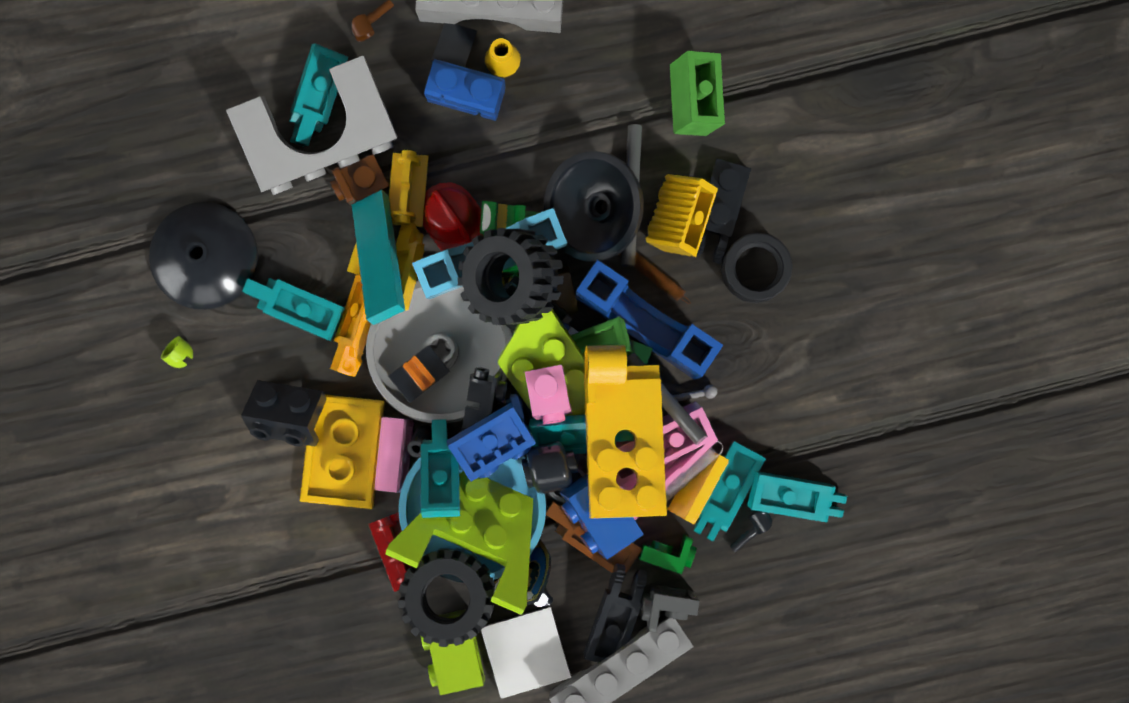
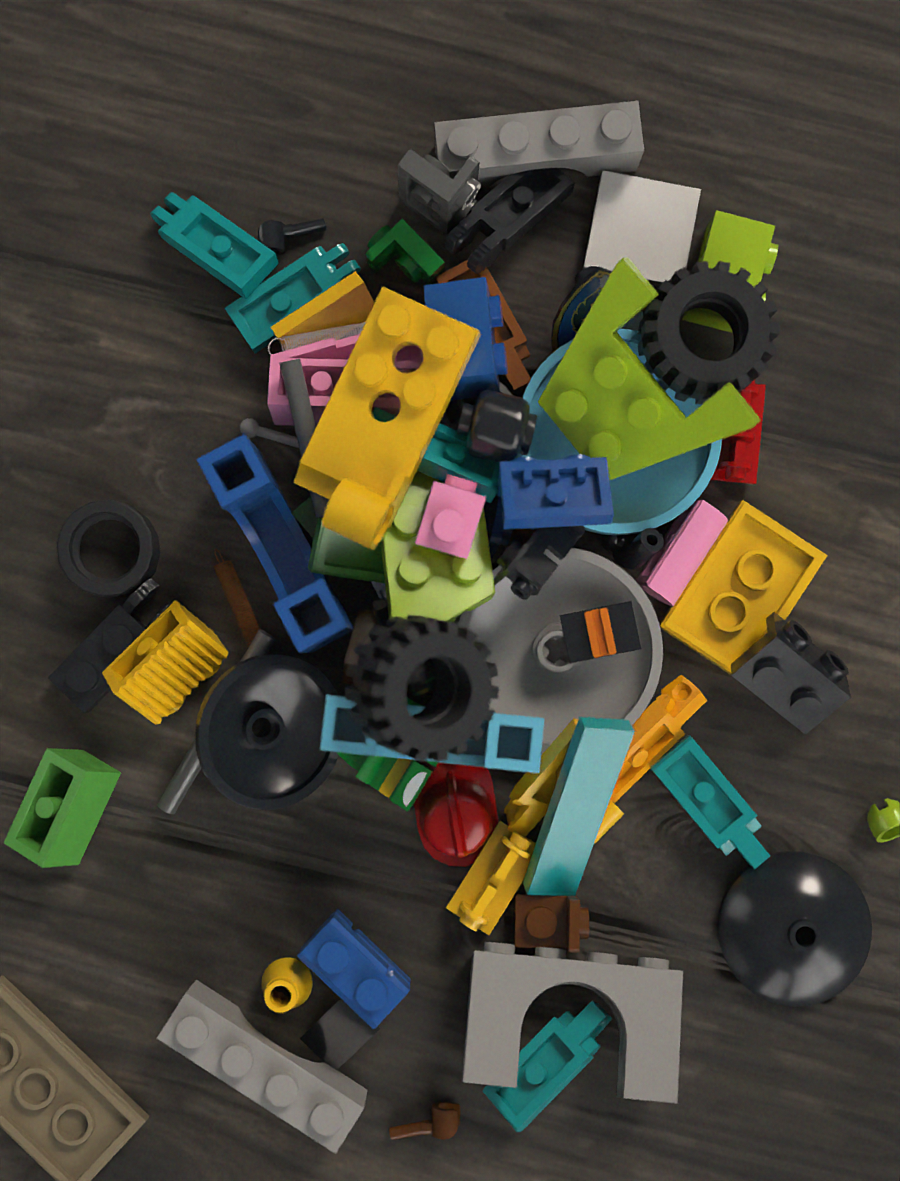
camera: 155 degrees left, 0 degrees up
teal hinge [421,419,460,518] -> none

